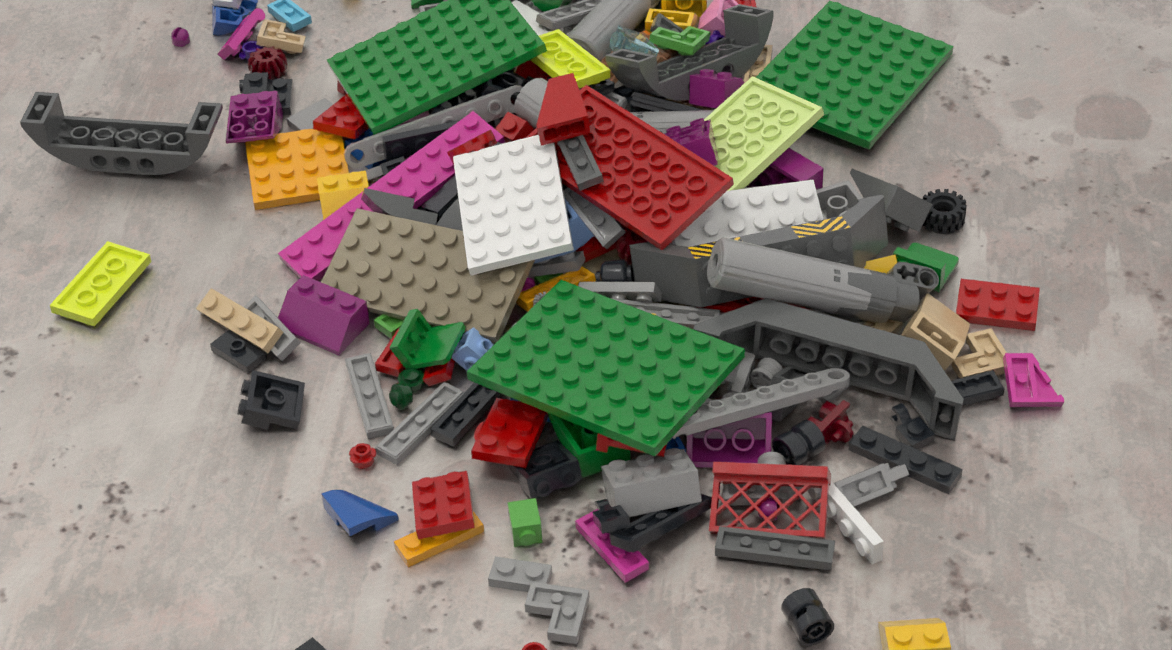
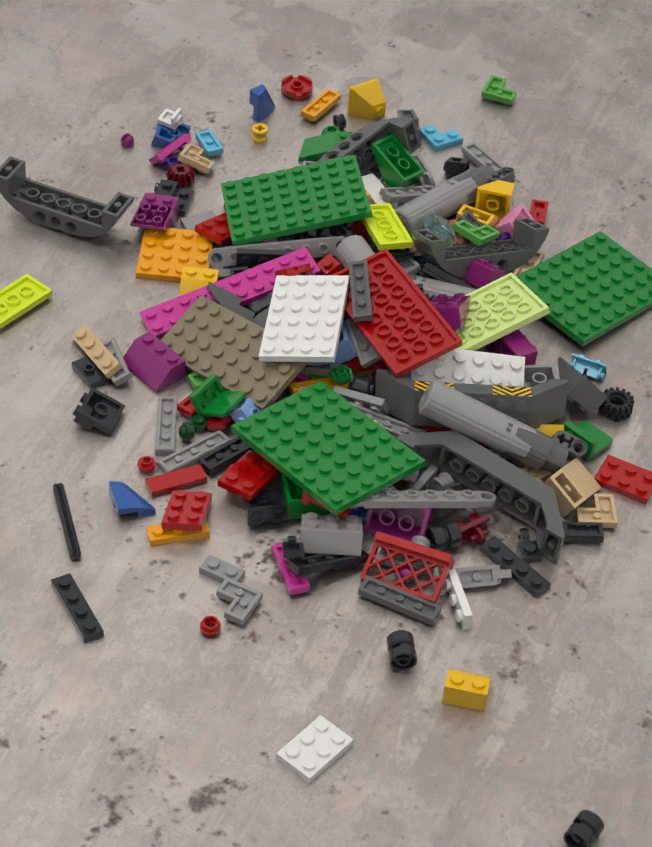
camera: 10 degrees right, 0 degrees up
bright green brick [507,498,543,547] -> none
red slope [536,73,591,146] -> none
dark pink wing [1003,353,1064,407] -> none
none -> black axle [53,483,81,560]
none -> red tile [145,464,207,497]
none -> green plate [329,365,353,385]
none -> medium azure hinge [569,353,607,381]

